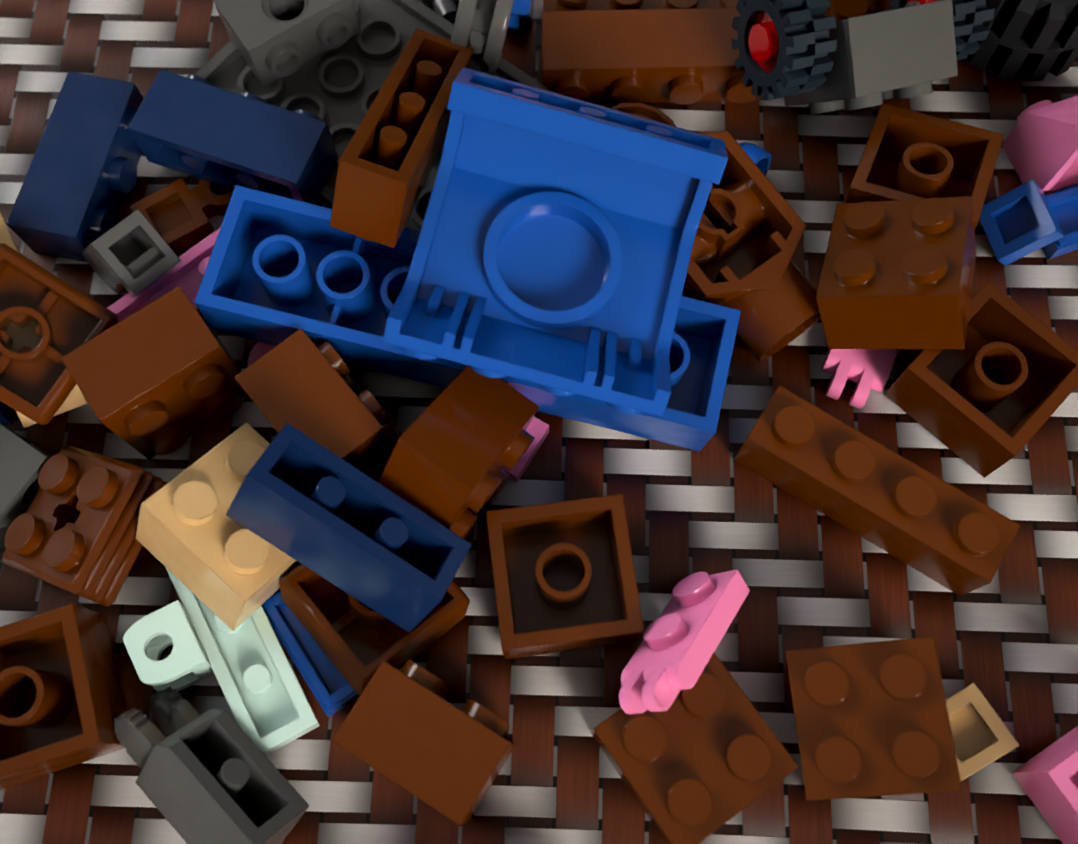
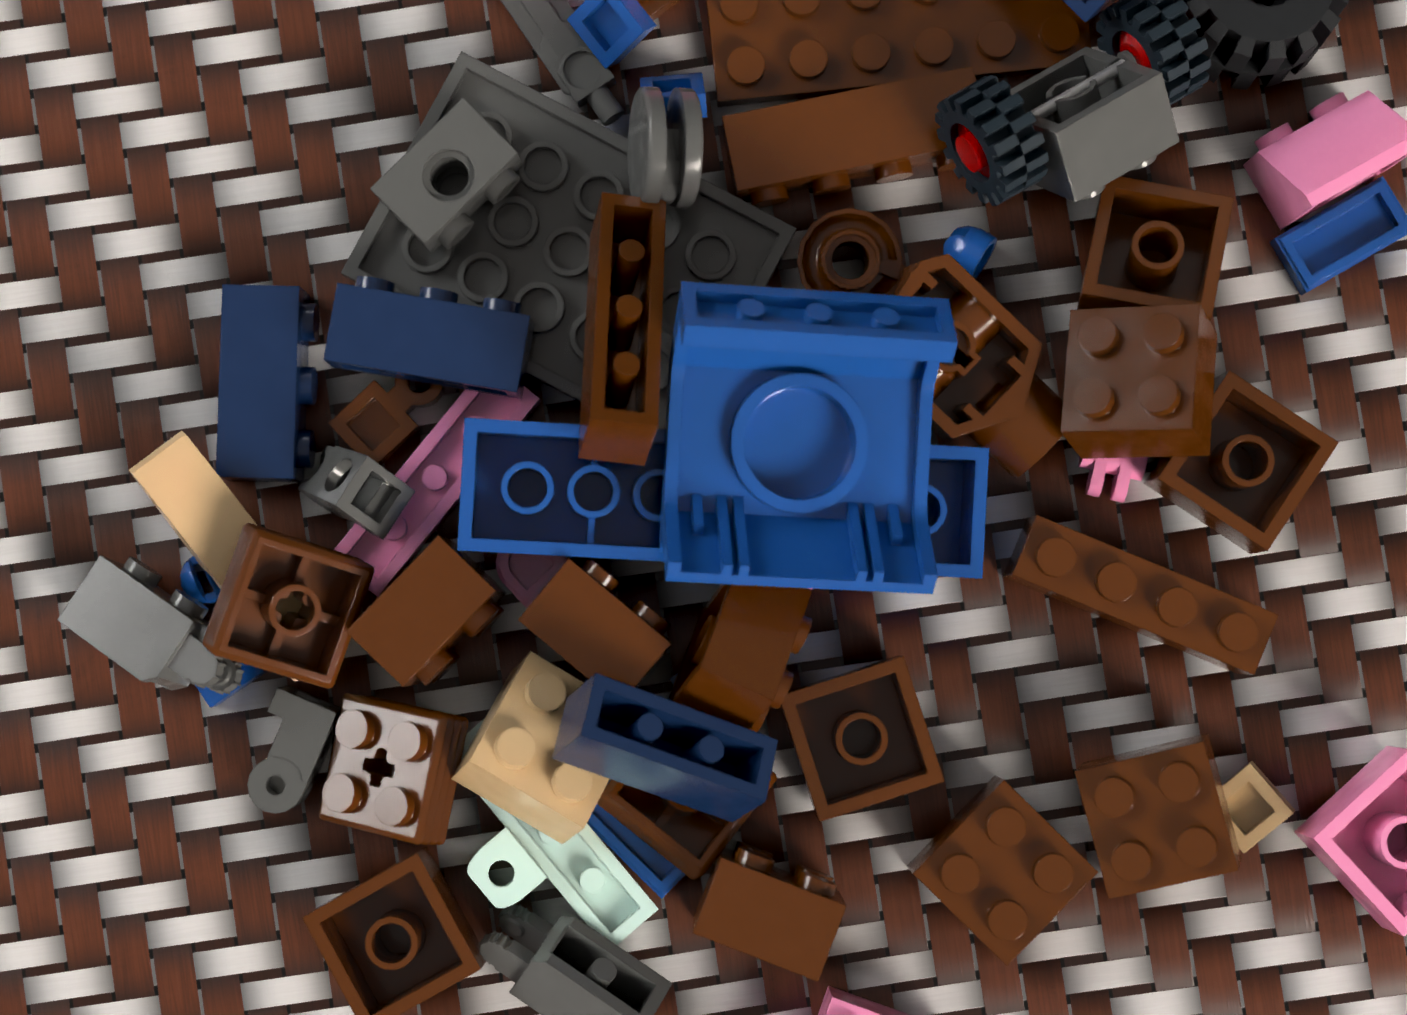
camera: 10 degrees left, 15 degrees up
bright pink hinge [619,569,750,714] -> none
blue plate [979,179,1064,266] -> none

